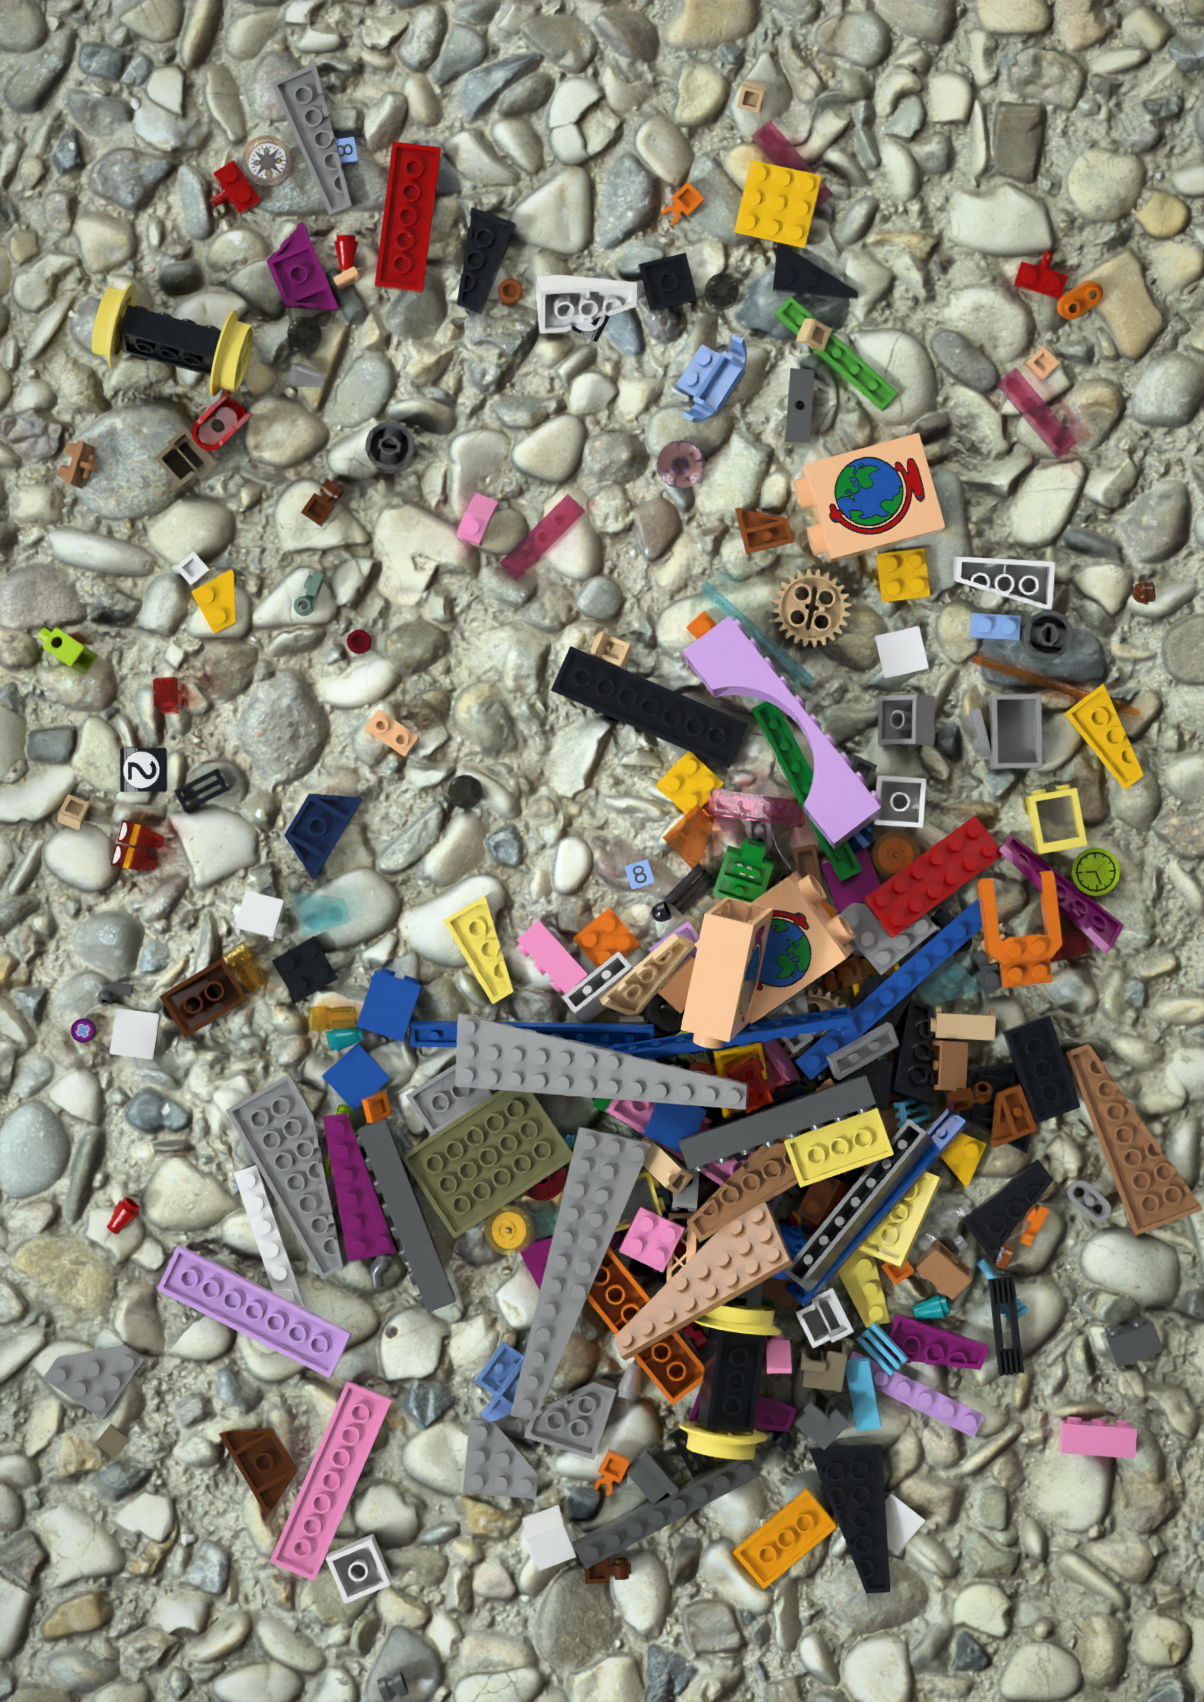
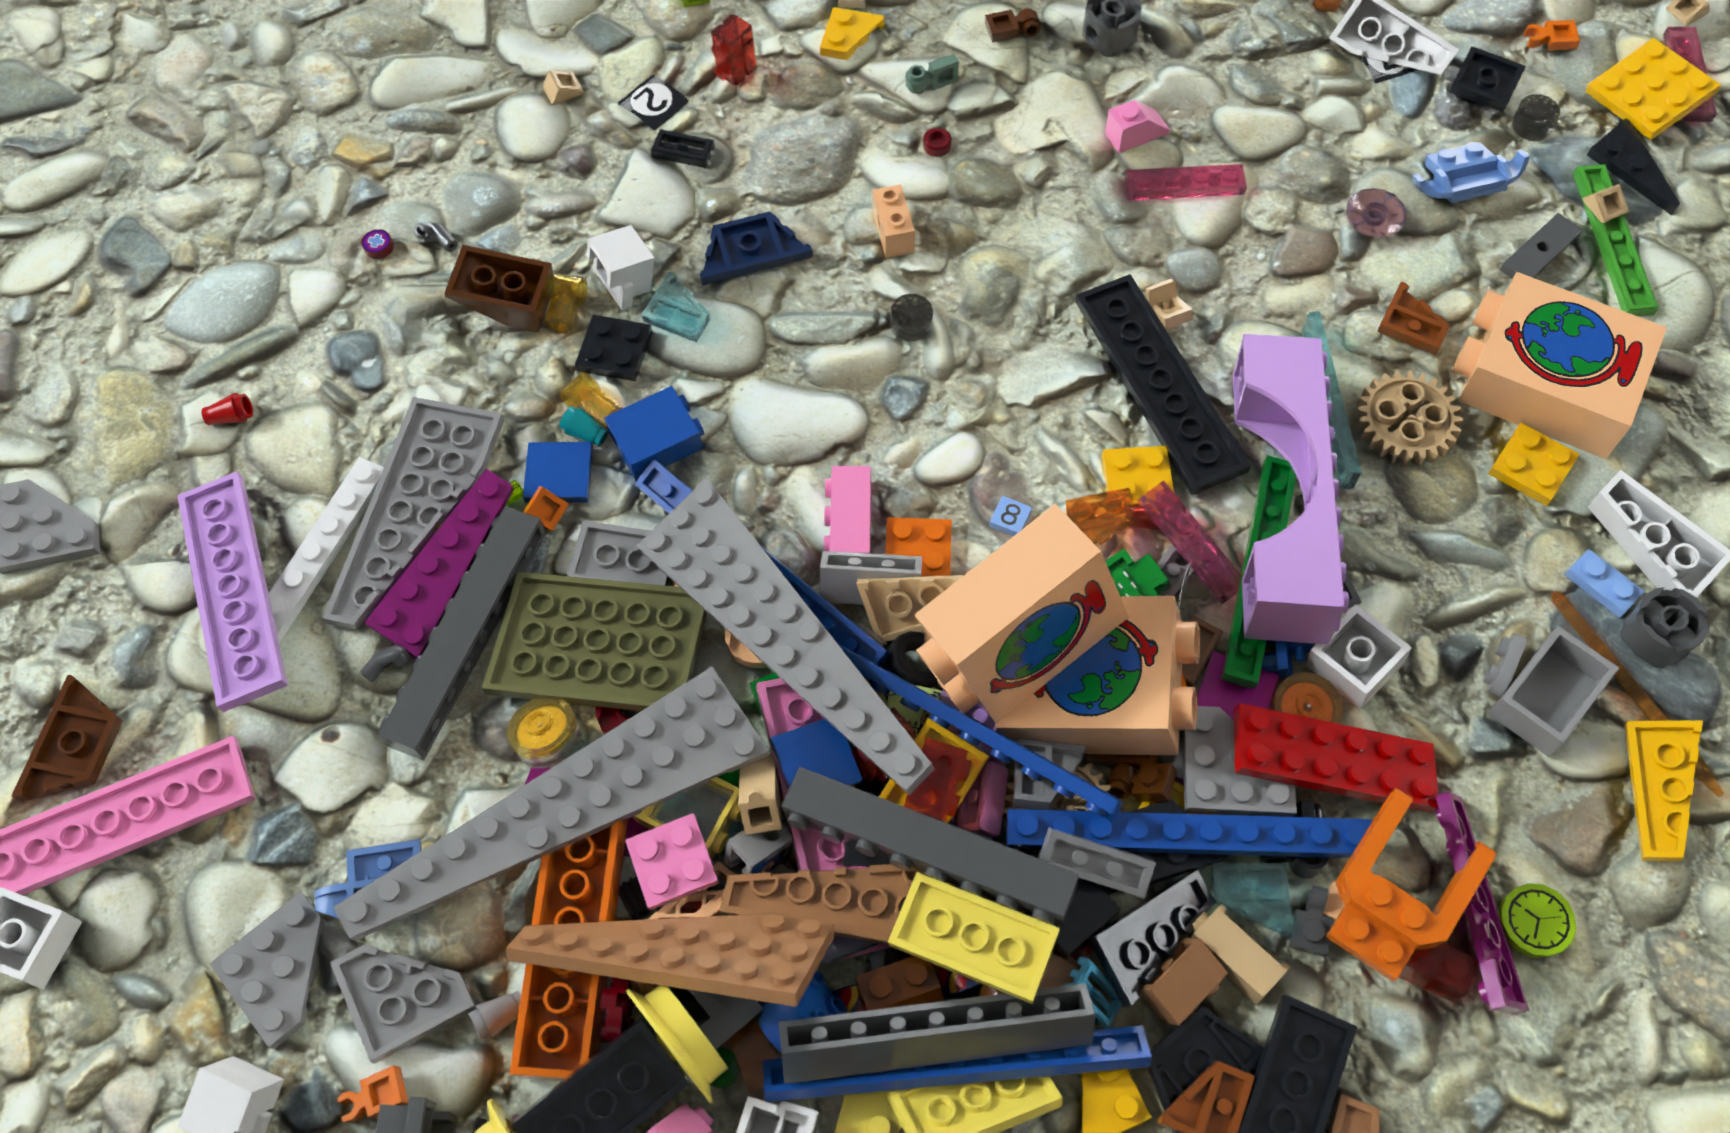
camera: 45 degrees right, 25 degrees down
white sticker [109,1008,159,1059] -> none
clear red hips [111,820,165,872] -> none
light yellow wing [443,896,514,1004] -> none
white sticker [875,626,929,678] -> none
light grey slope [878,695,935,746] -> none
reddish brown plate [946,1081,993,1113] -> none
window [1025,784,1087,854] -> none

